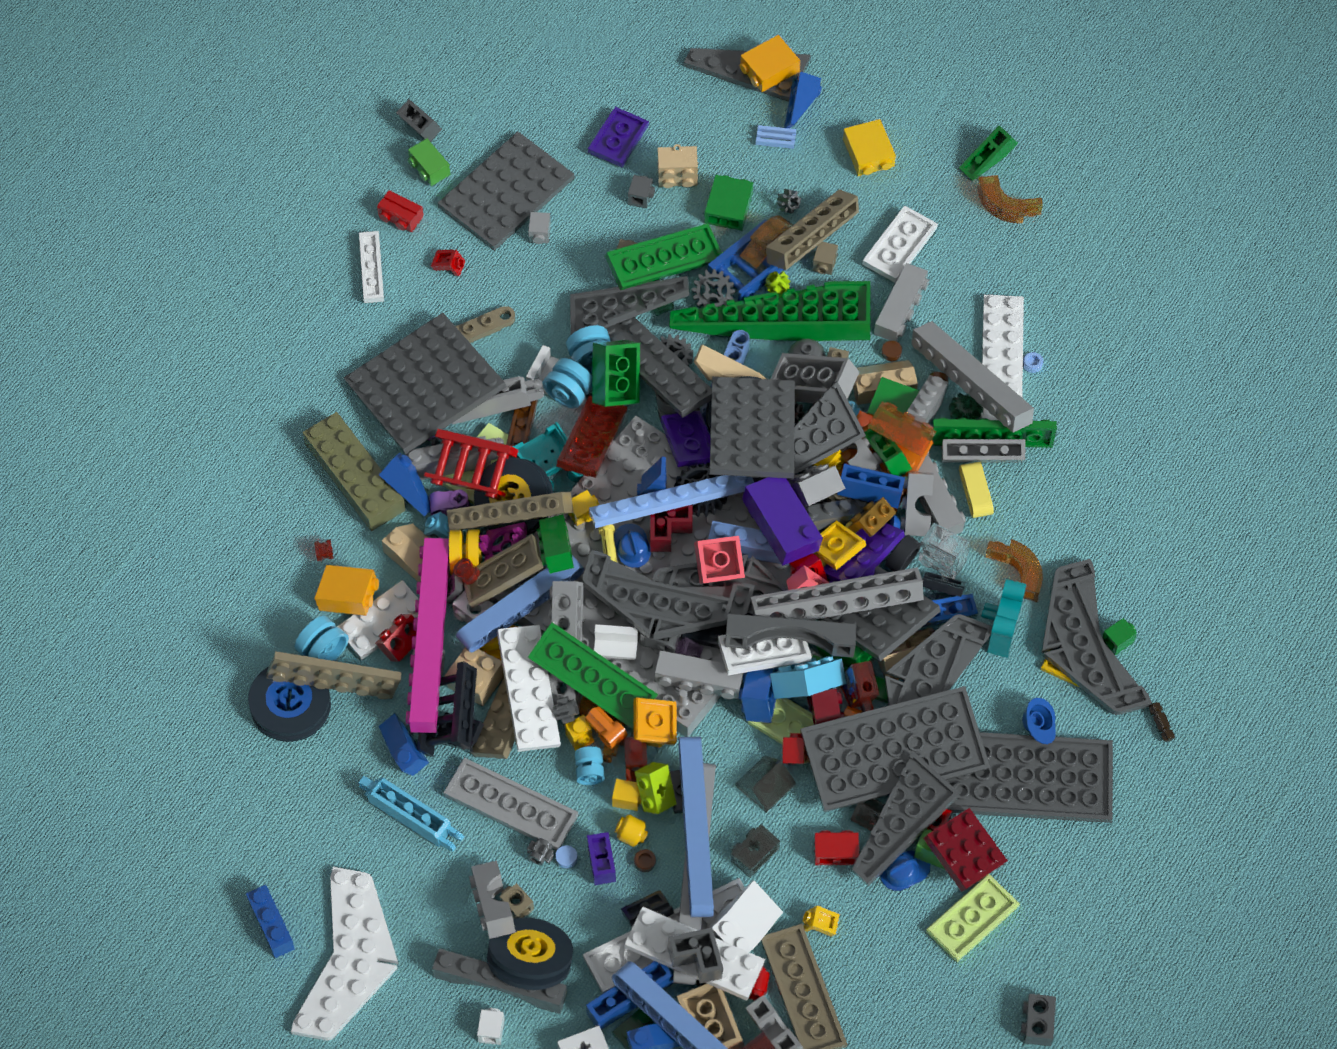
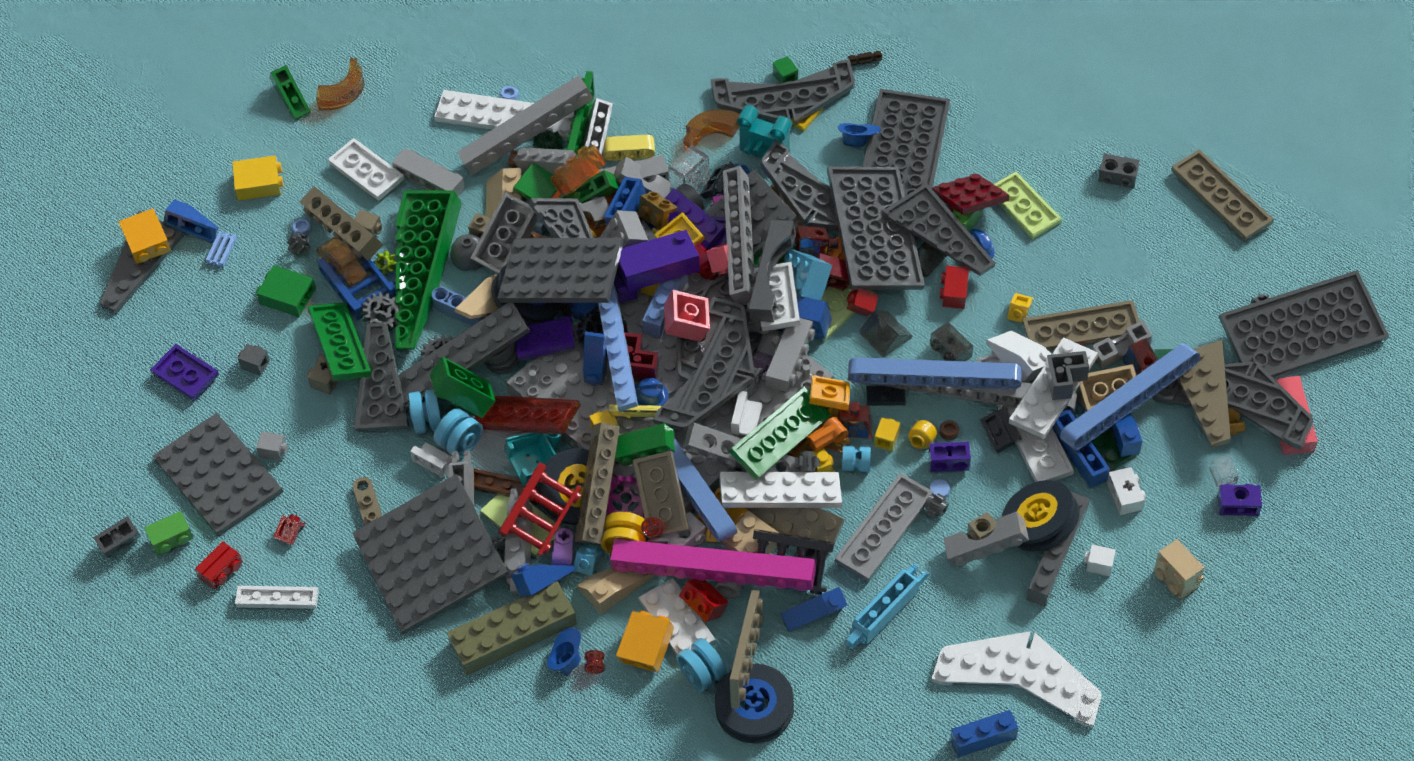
camera: 80 degrees left, 5 degrees down
lime brick [635,762,677,814] -> none
tan brick [658,144,698,188] -> none
reddish brown tile [882,341,902,361] -> none
none -> light blue tile [292,219,311,236]
none -> blue piece [547,628,581,675]

